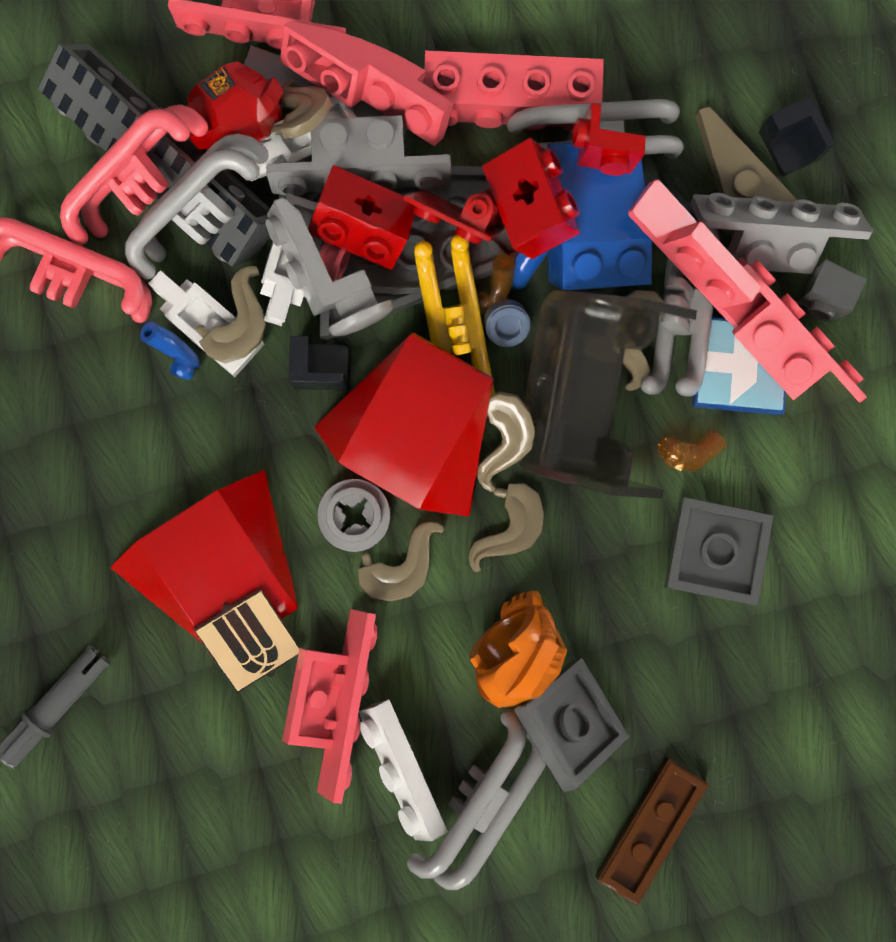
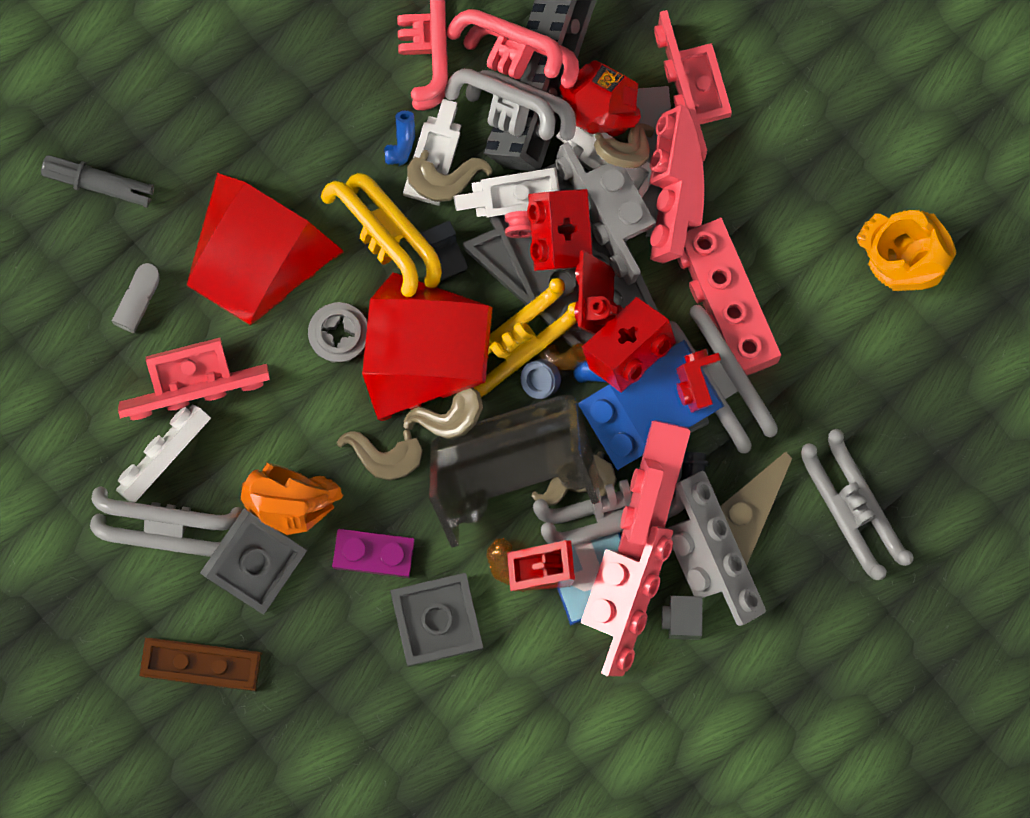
camera: 70 degrees right, 5 degrees down
piece [194,586,301,693] -> none
light grey piece [266,198,393,337] -> none
dark tan piece [358,521,444,602] -> none
black panel [759,96,834,176] -> none
none -> light grey bar [112,263,160,333]
none -> yellow piece [321,173,442,297]
none -> magenta plate [332,529,415,579]
none -> red slope [507,540,575,591]
none -> light grey piece [801,429,913,580]

